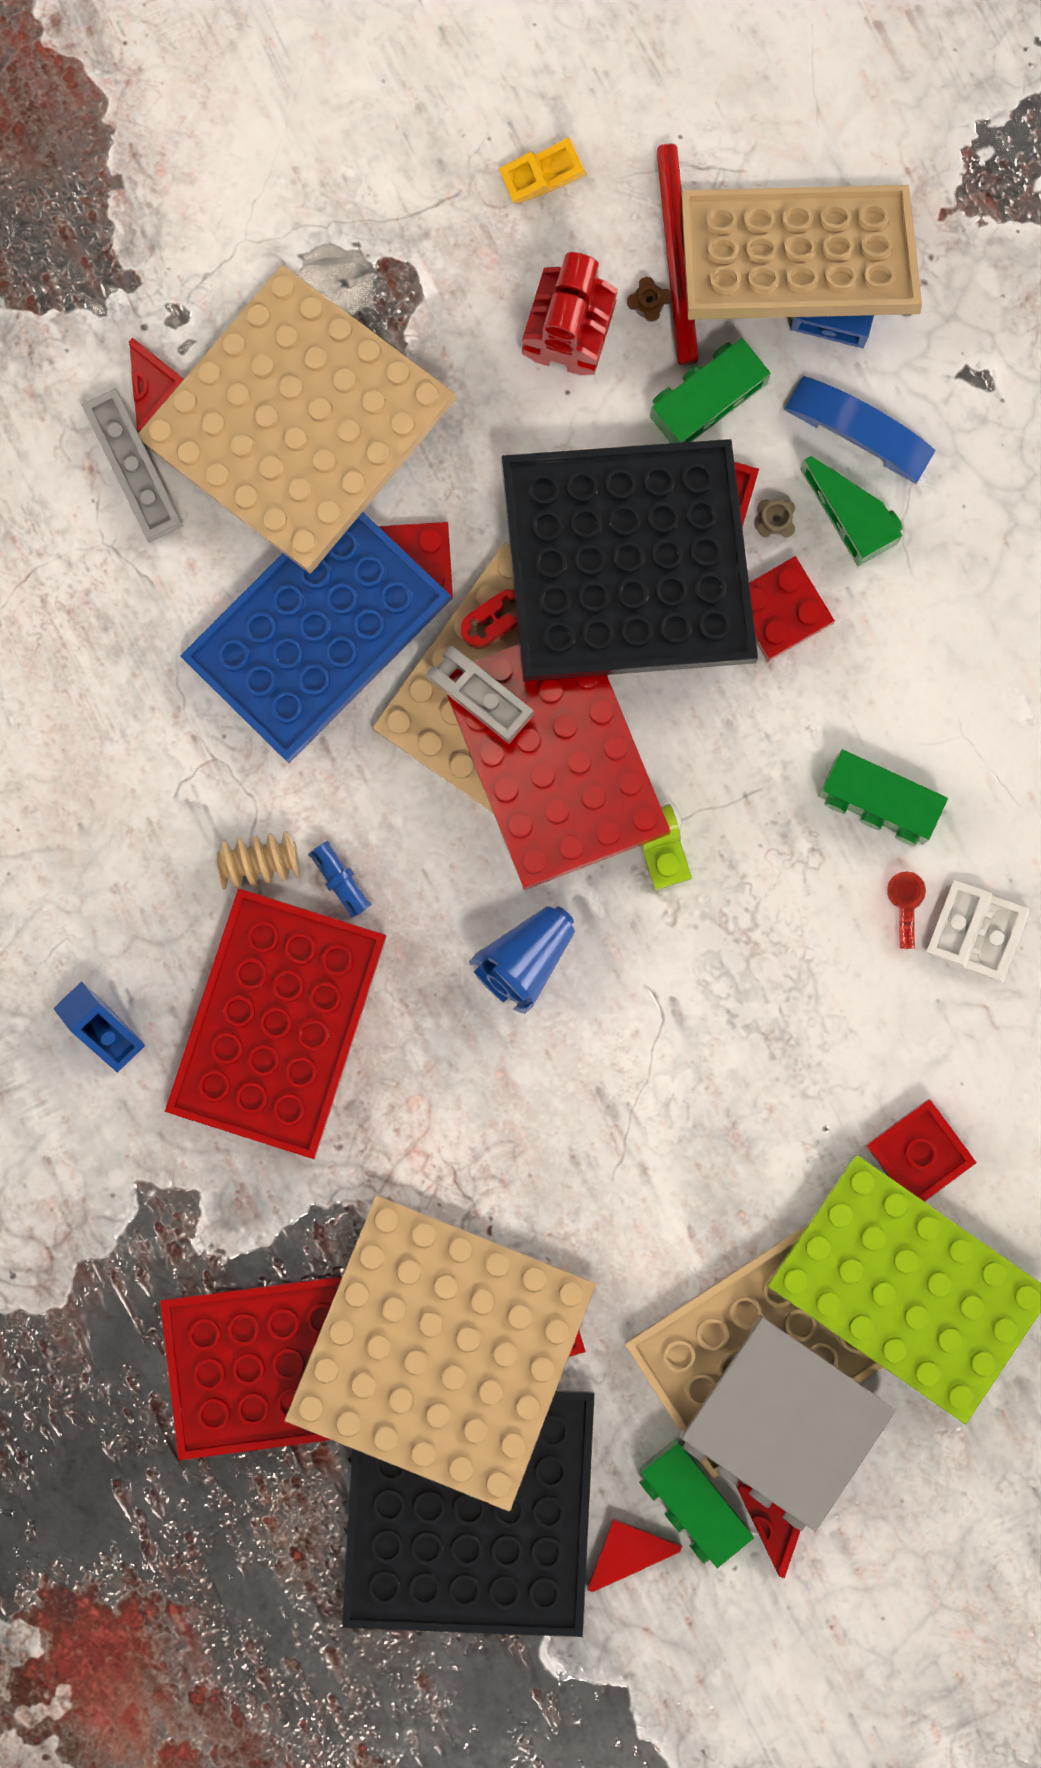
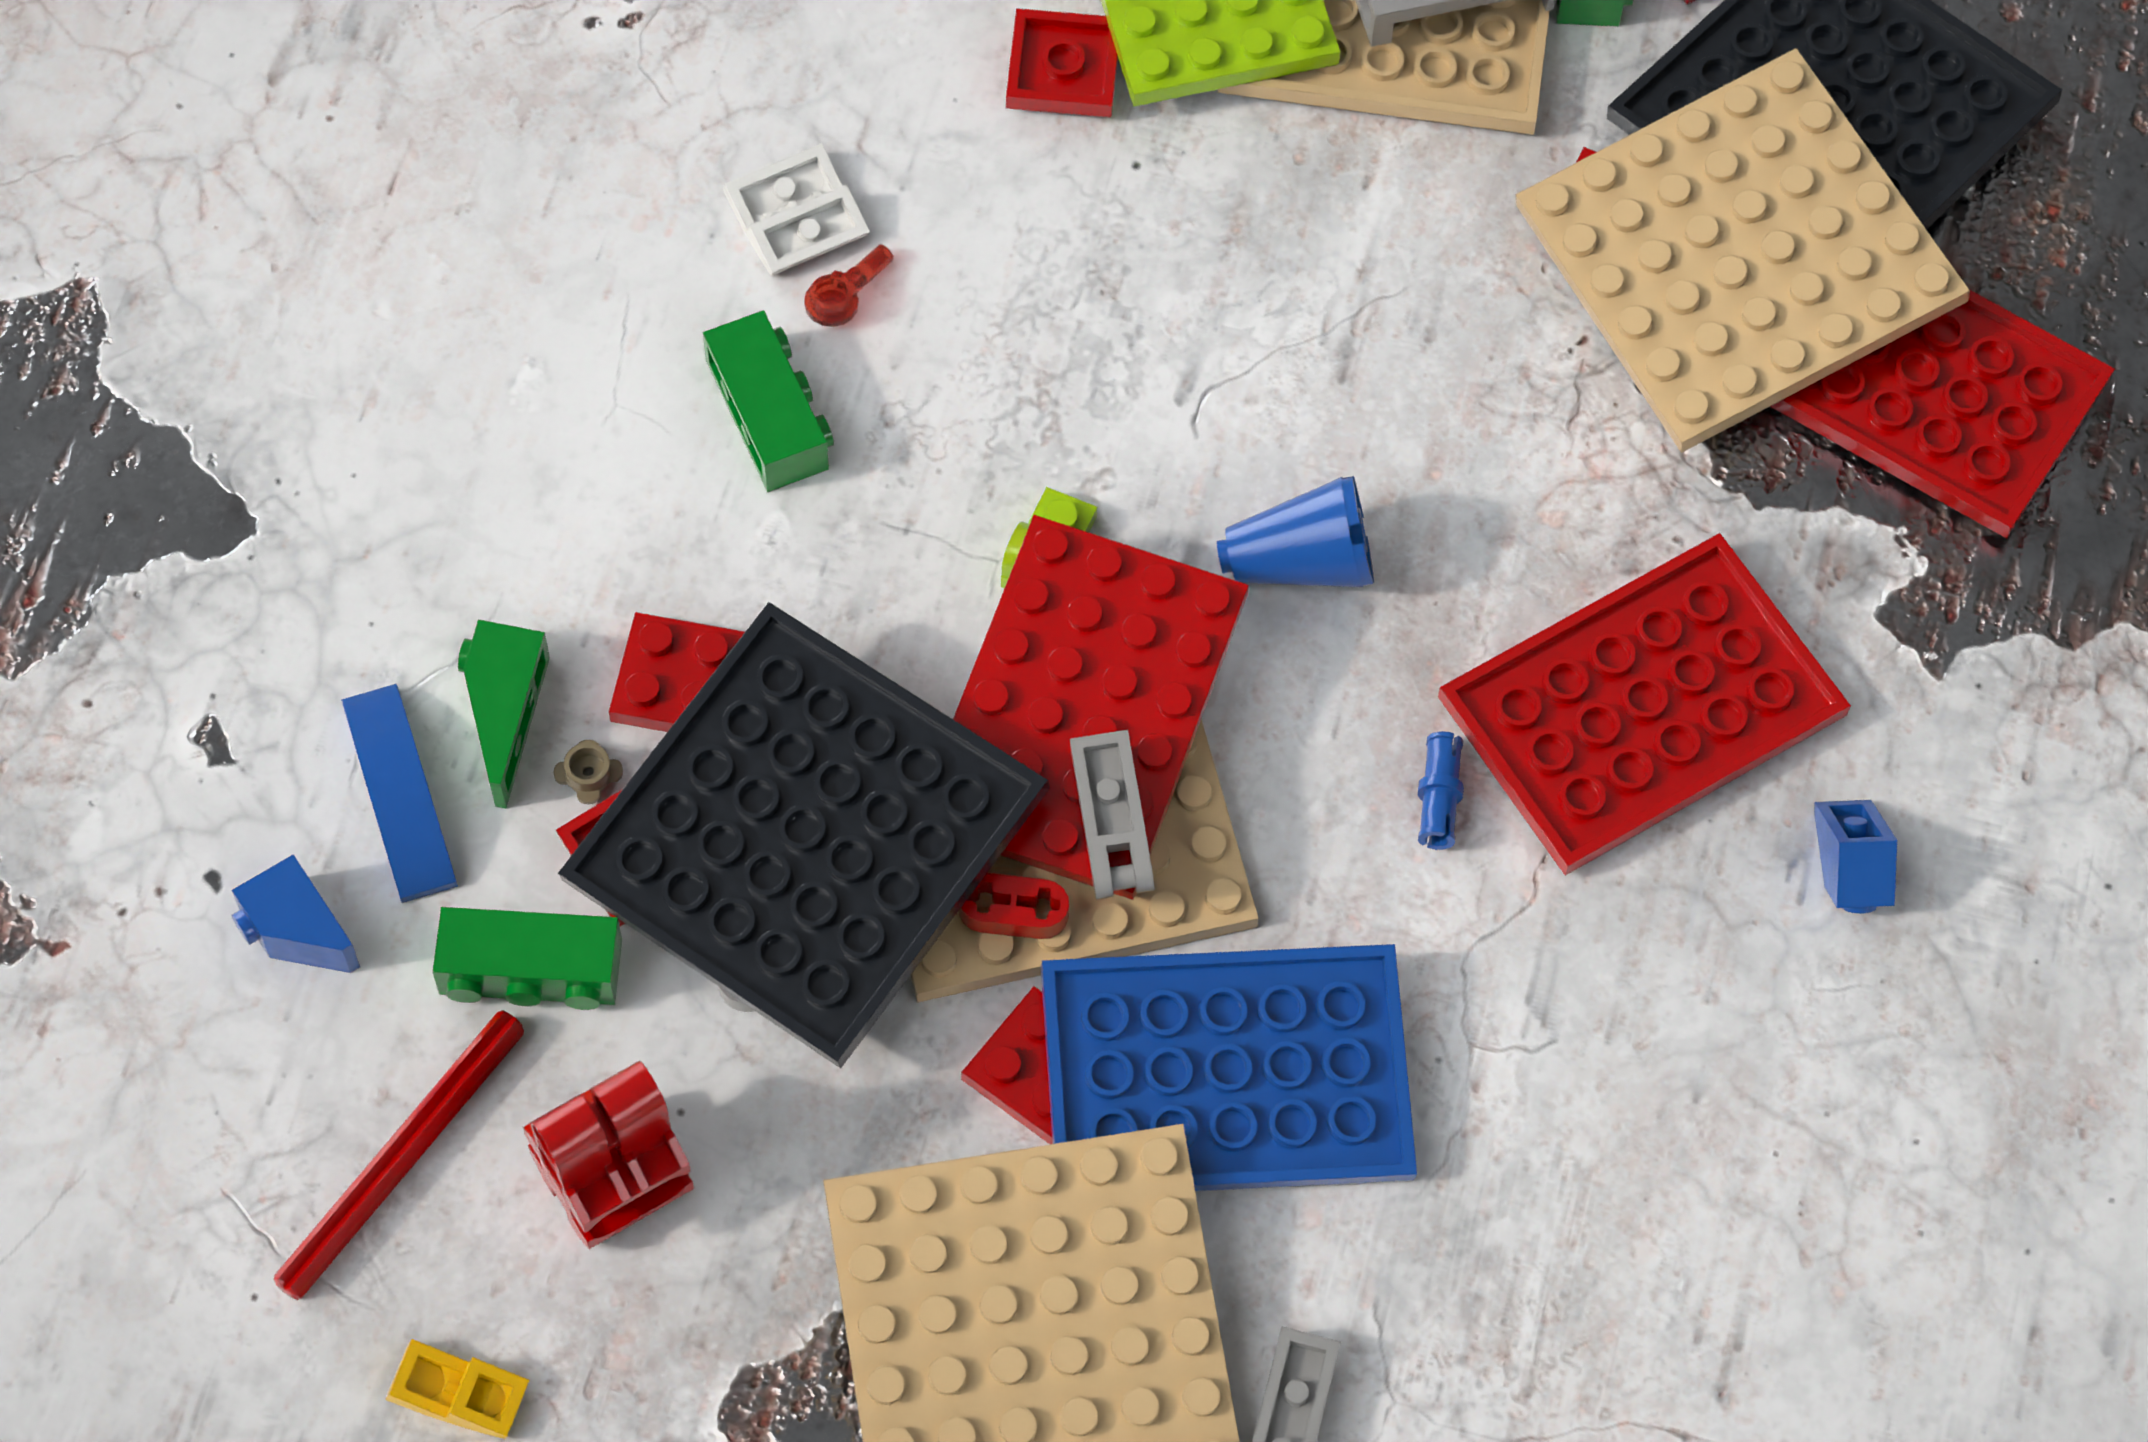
camera: 140 degrees left, 20 degrees down
tan piece [217,831,301,890] -> none
reddish brown plate [627,277,672,322] -> none
tan plate [682,185,922,320] -> none

